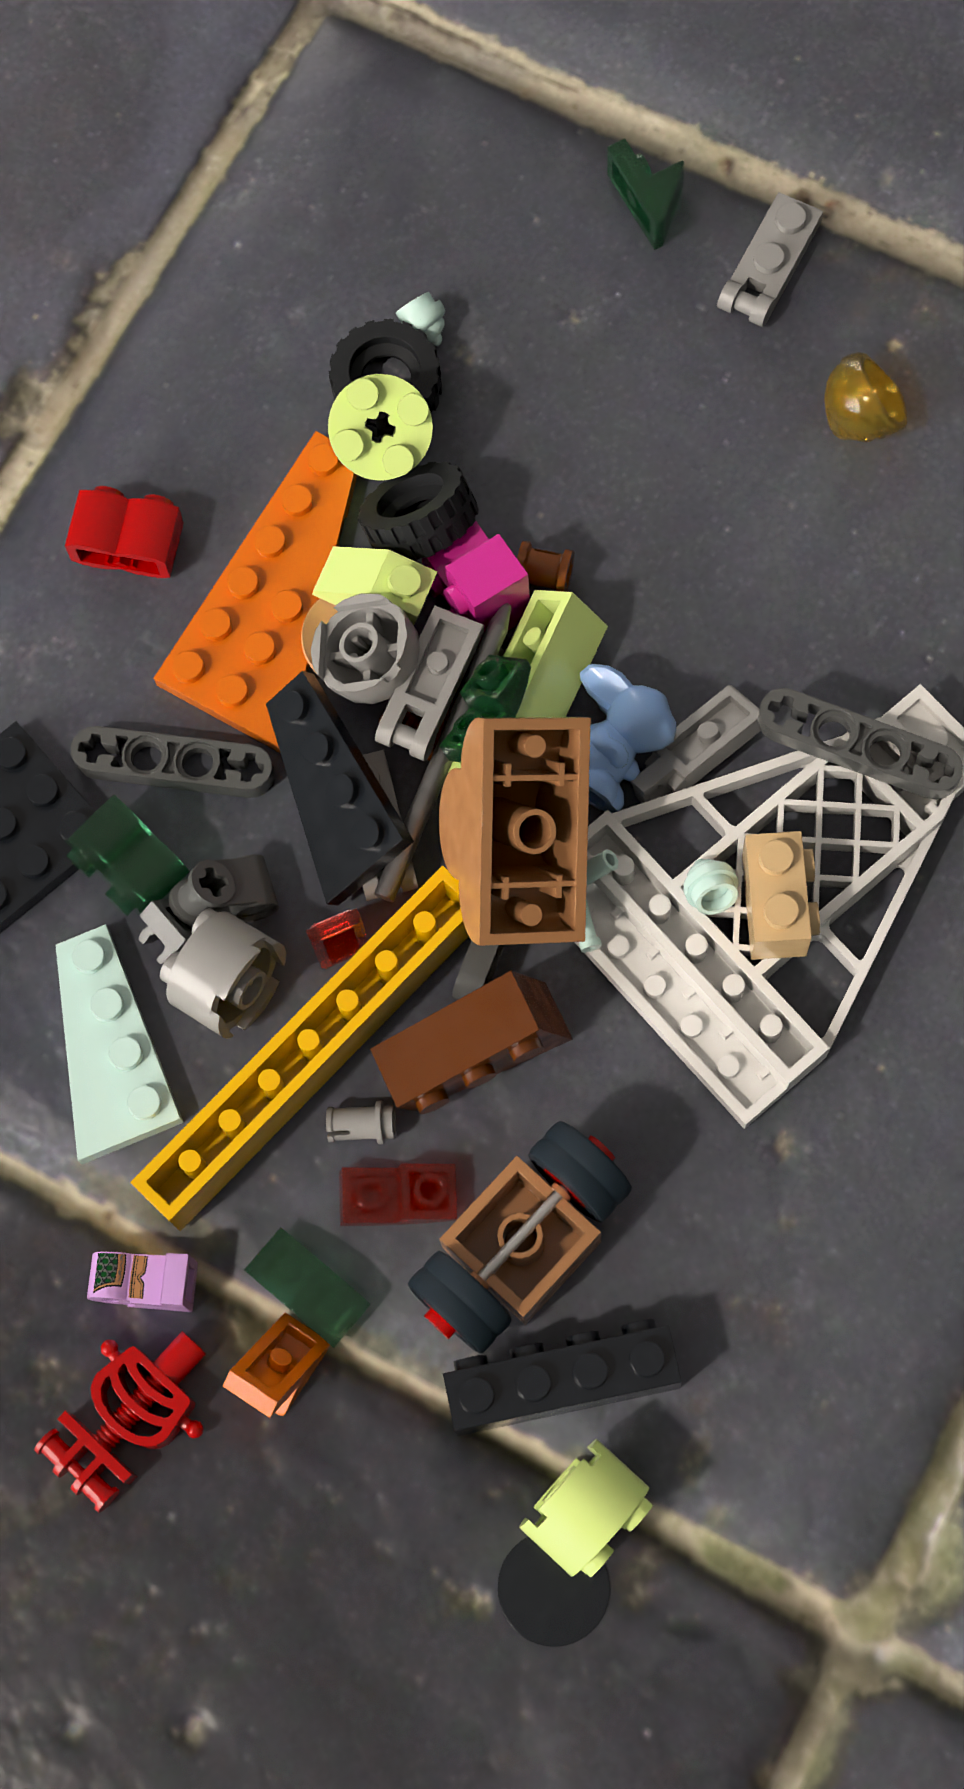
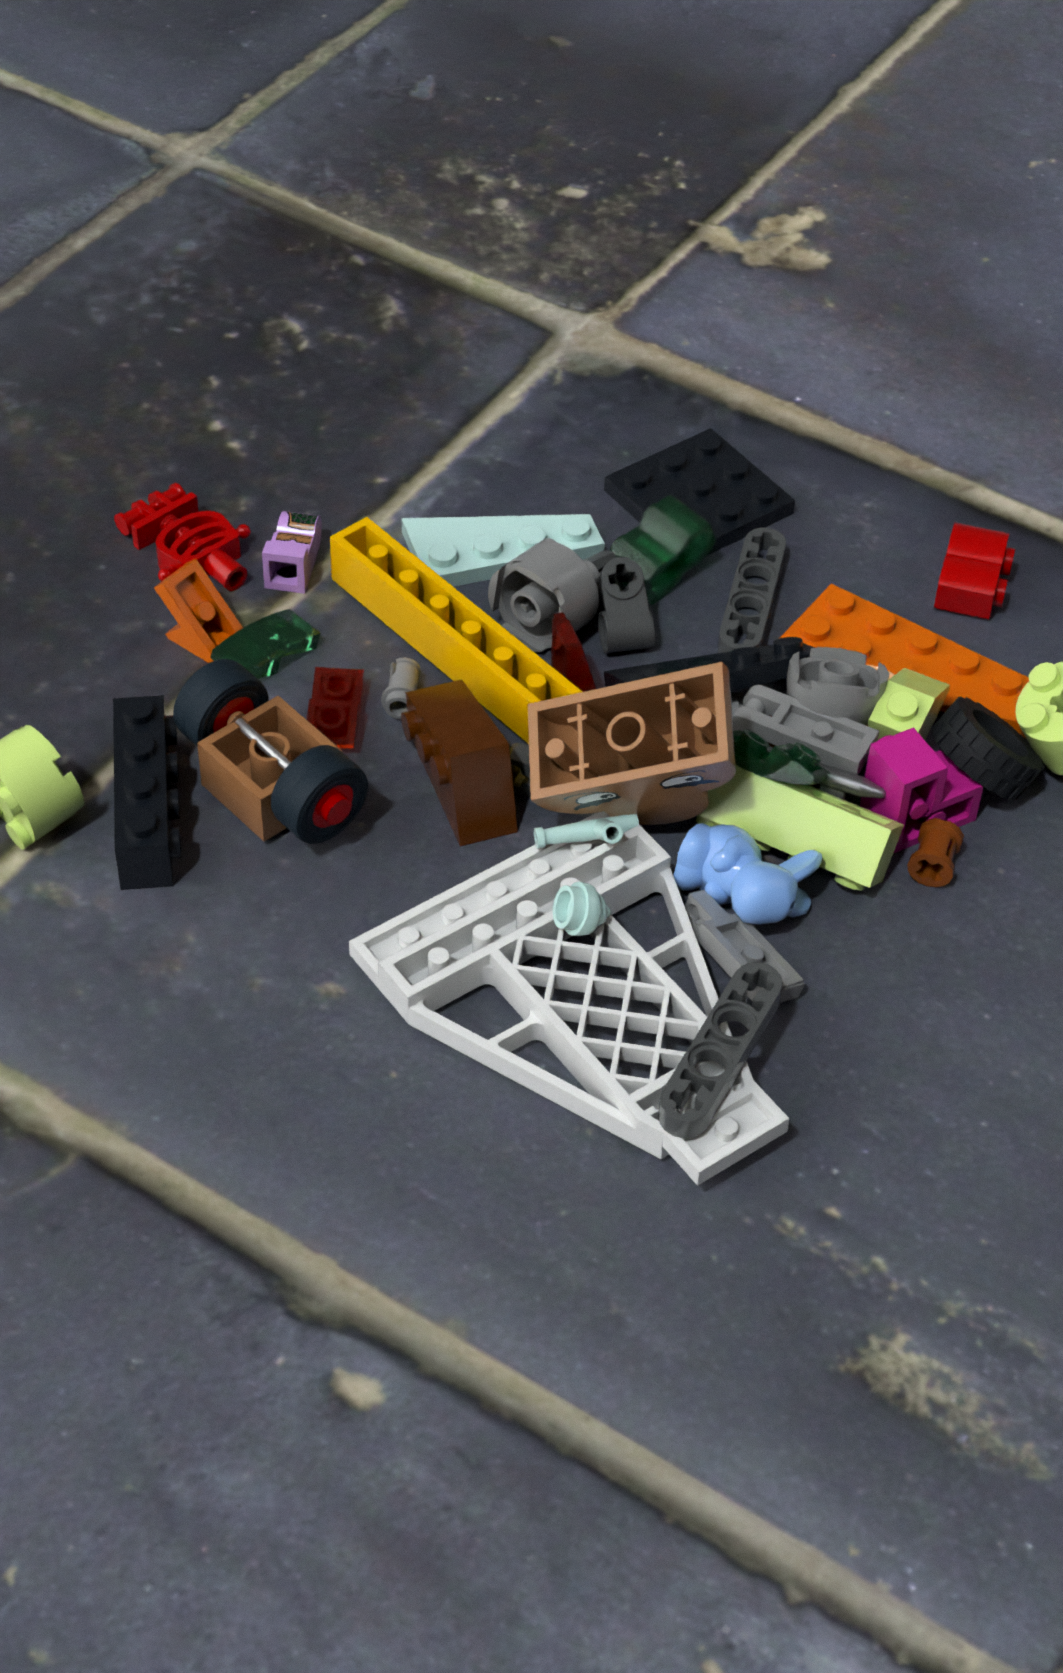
camera: 85 degrees right, 25 degrees down
tan brick [742,831,820,960] -> none

